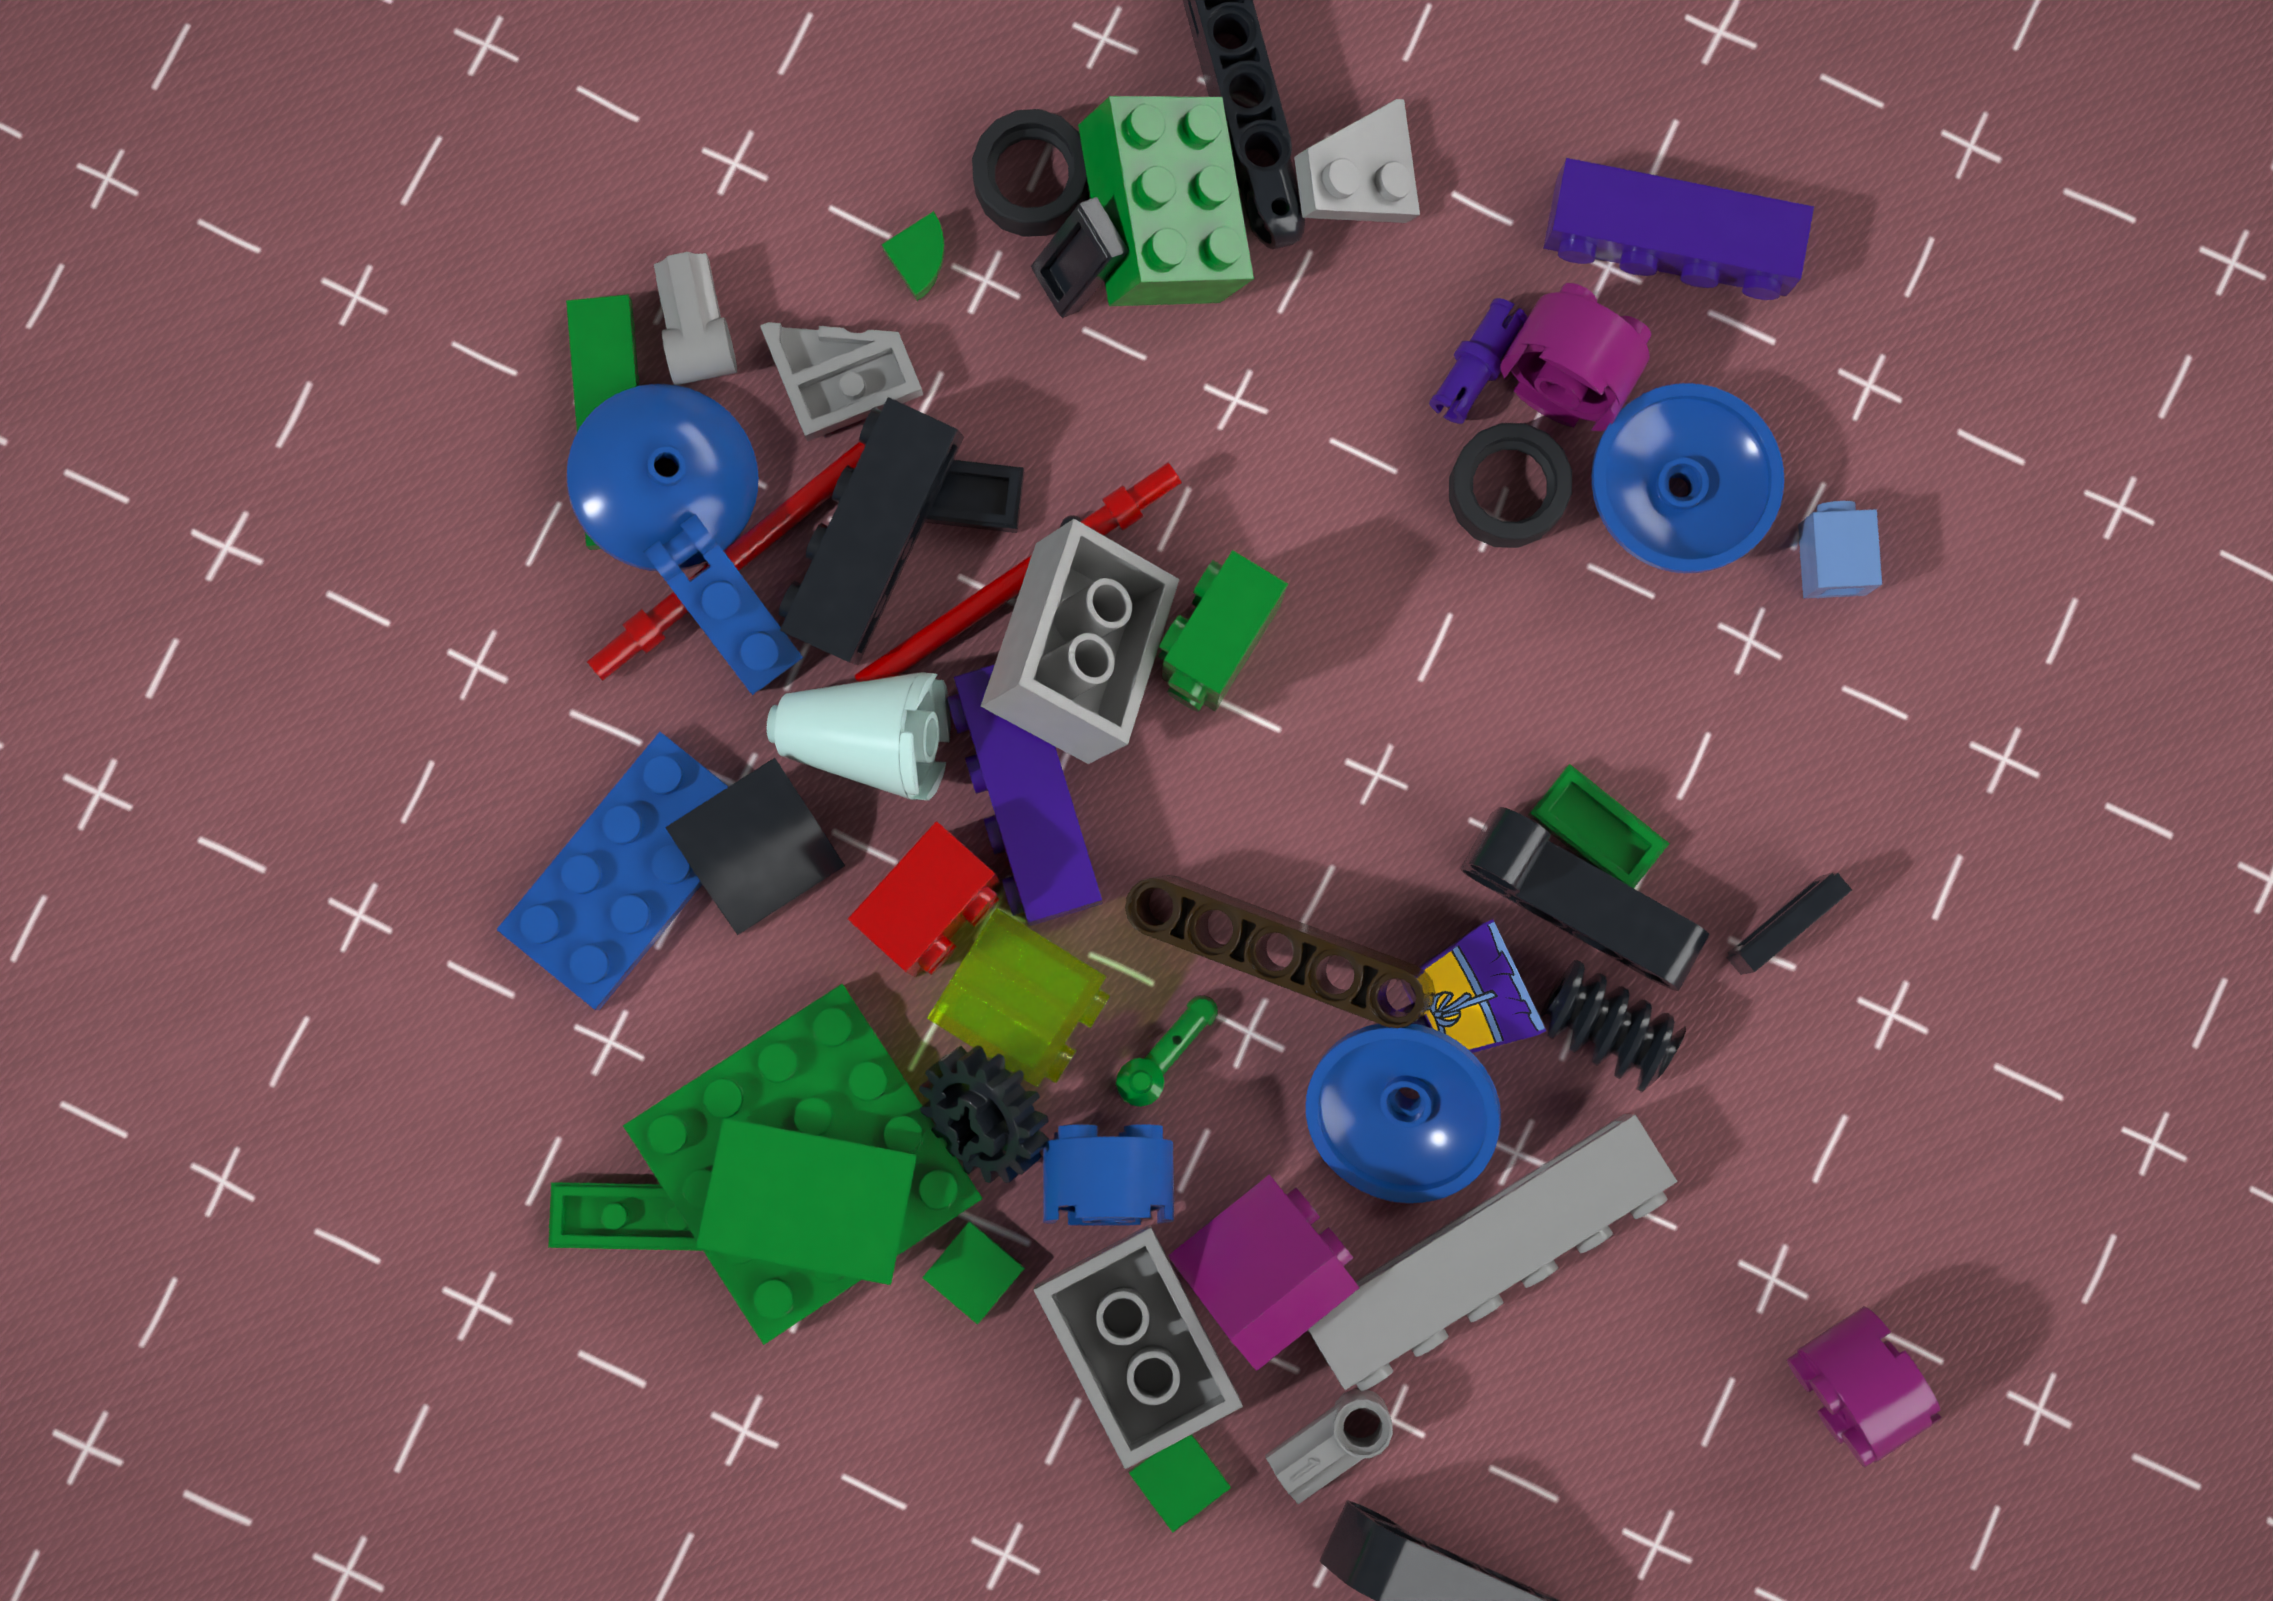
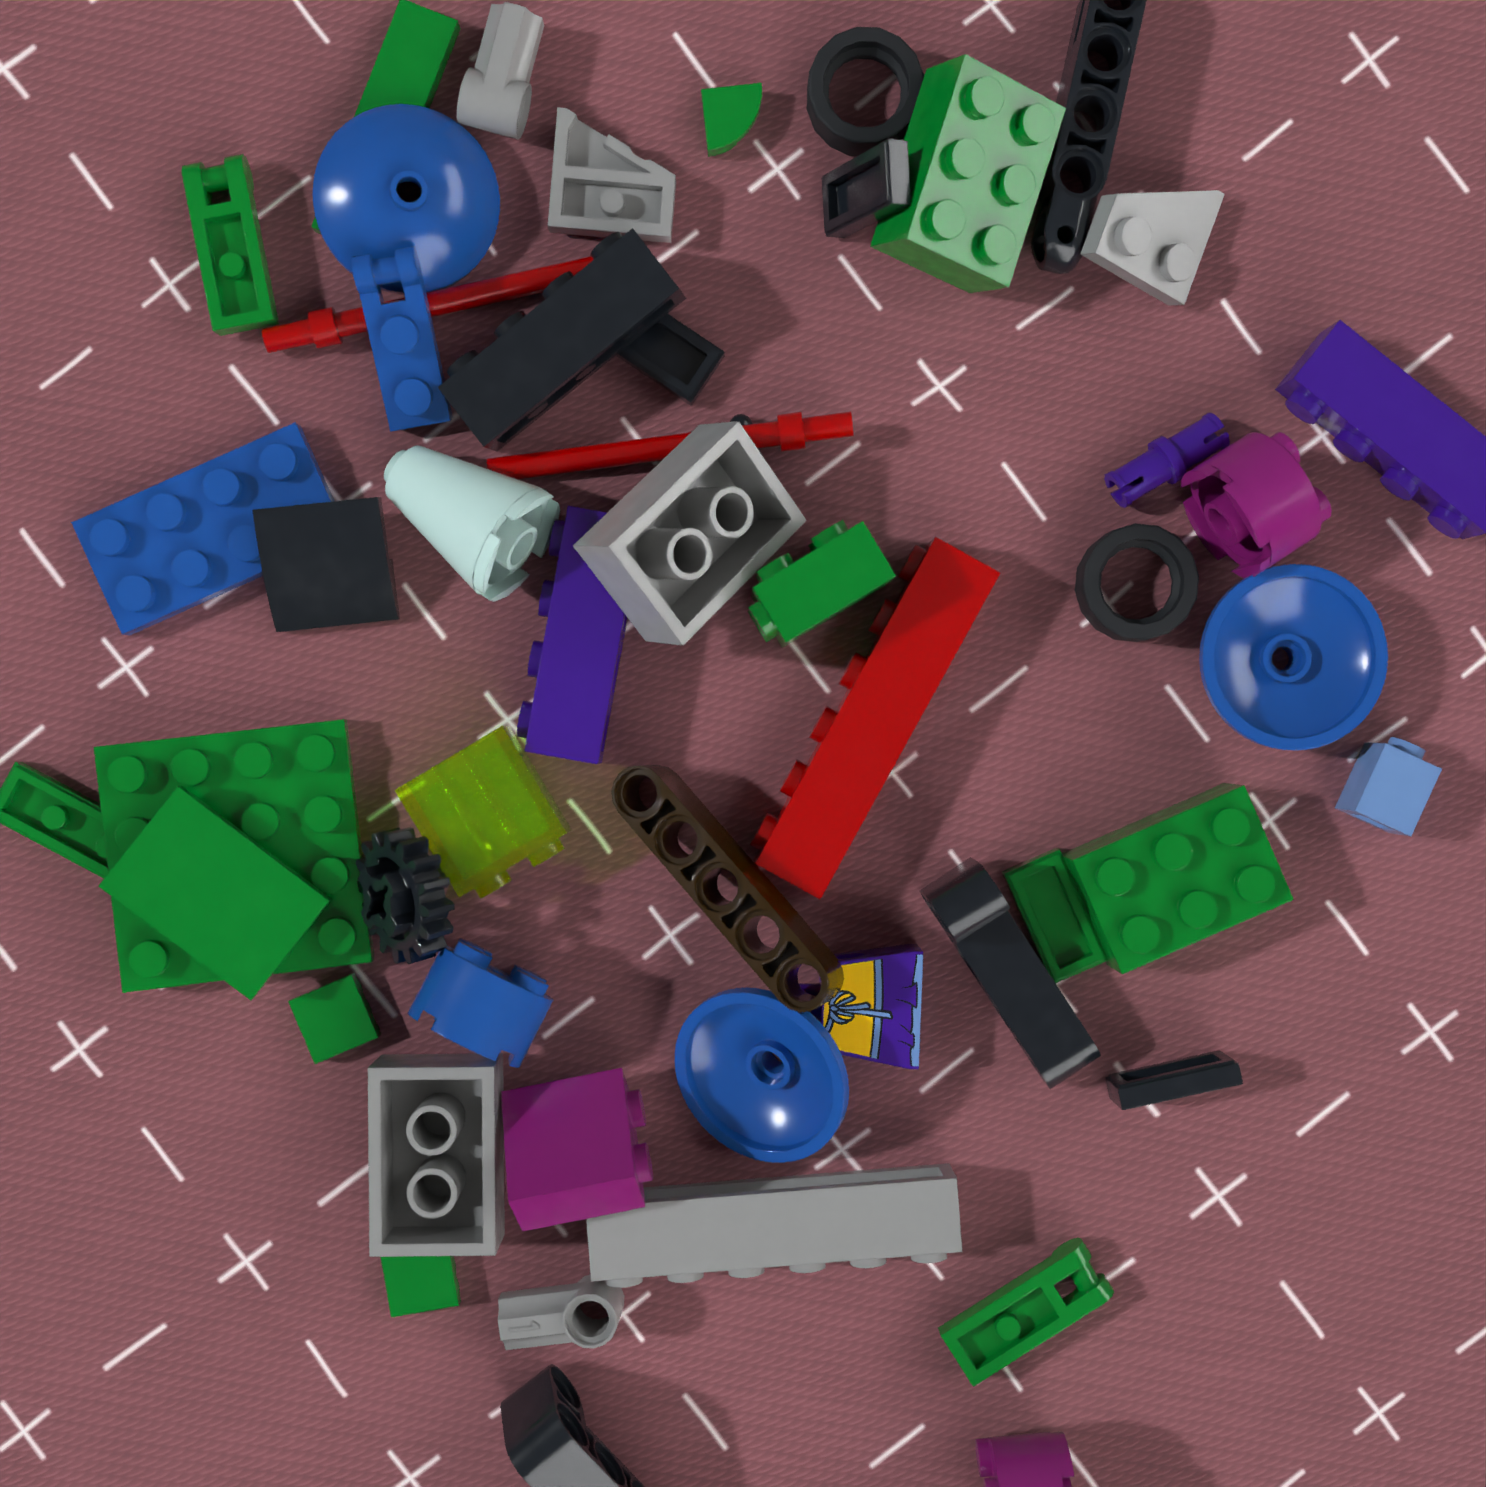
camera: 30 degrees right, 5 degrees up
red brick [847,821,1000,977] -> none
green piece [1115,995,1218,1107] -> none
black piece [1540,960,1686,1092] -> none
none -> green plate [182,154,279,336]
none -> red brick [750,537,1001,900]
none -> green plate [938,1238,1114,1387]
none -> green brick [1062,783,1294,975]

